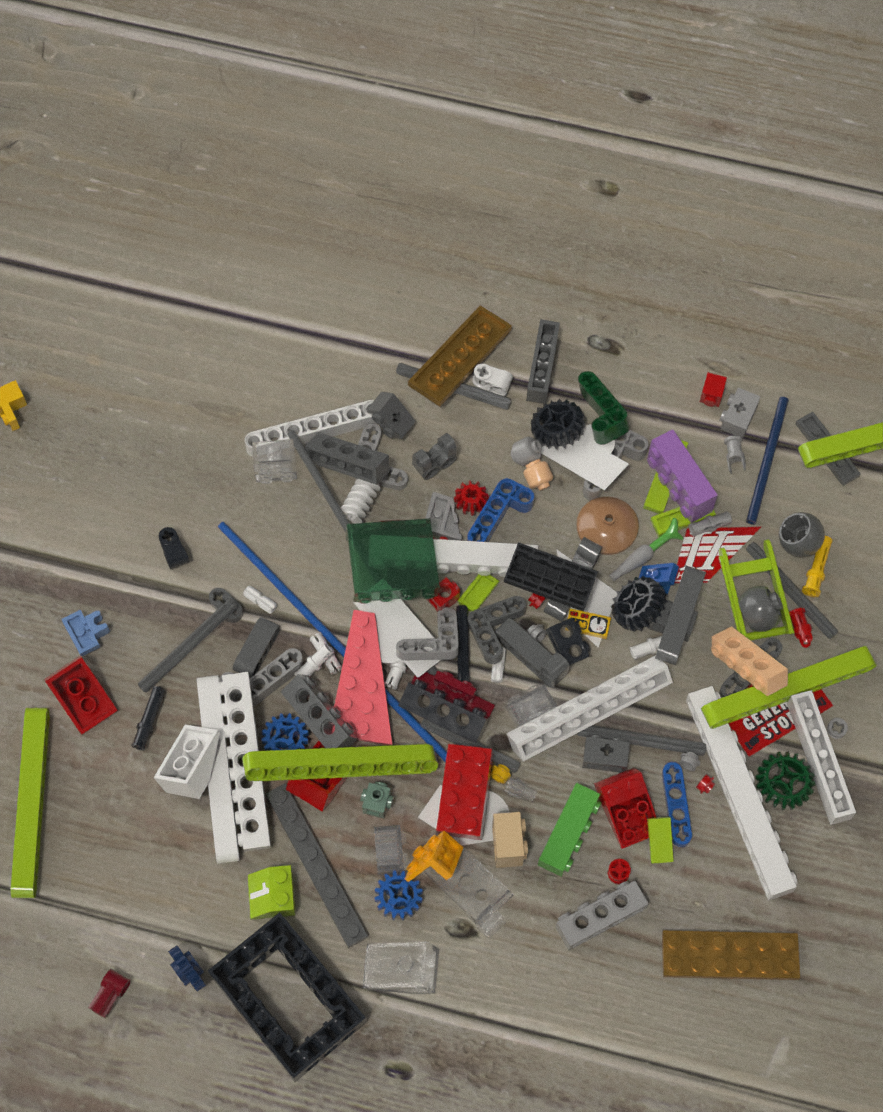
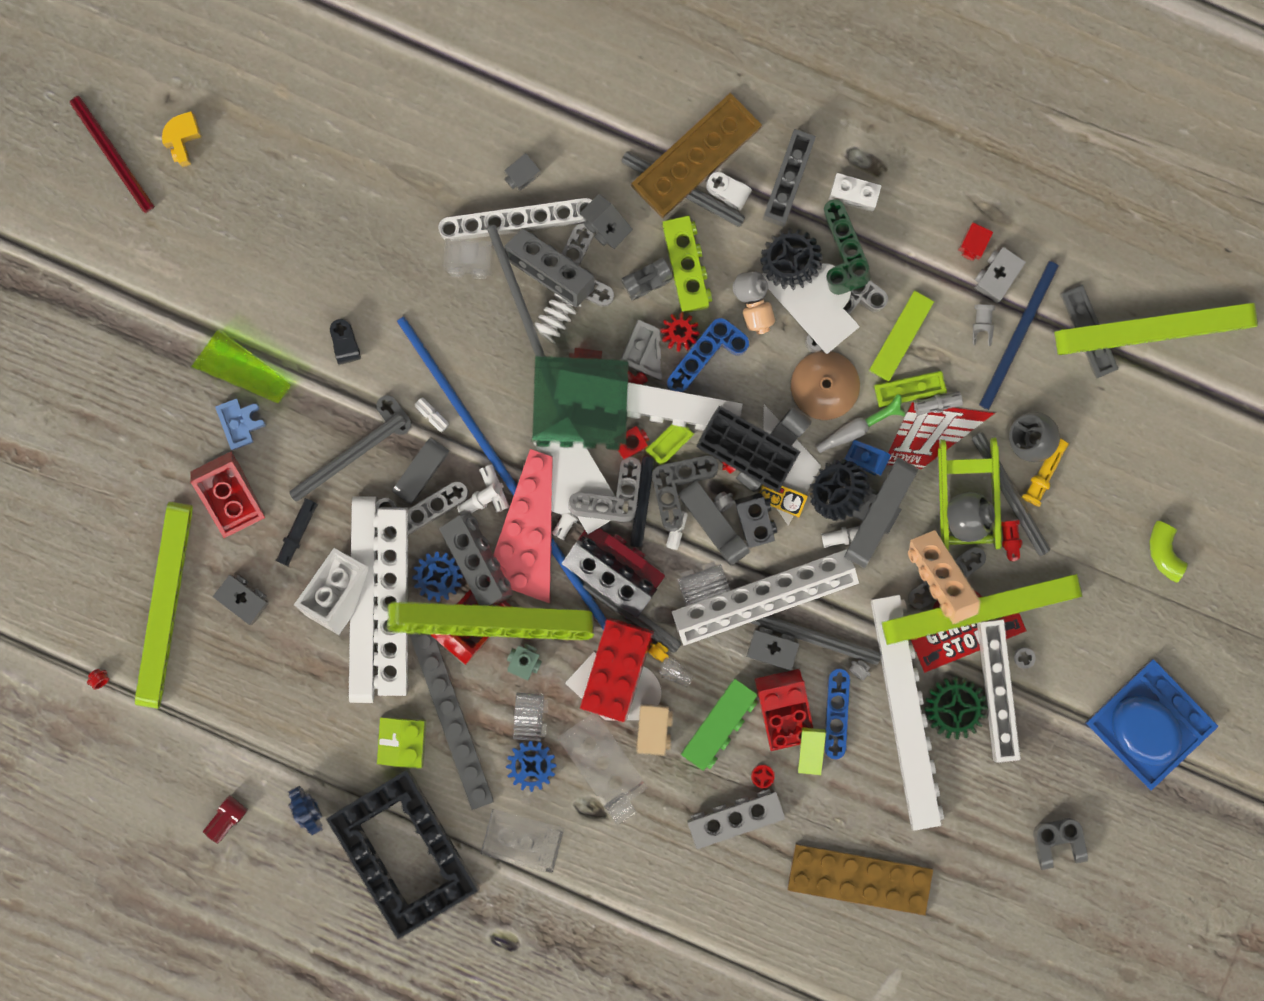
camera: 10 degrees right, 20 degrees up
light orange bracket [405,831,464,882] -> none
medium lavender brick [647,429,717,523] -> none
red plate [696,774,715,794] -> none
none -> clear neon green wing [191,330,293,403]
none -> dark grey brick [213,574,269,625]
none -> dark grey brick [504,153,541,191]
none -> lime brick [662,216,712,314]
none -> white brick [829,173,882,212]

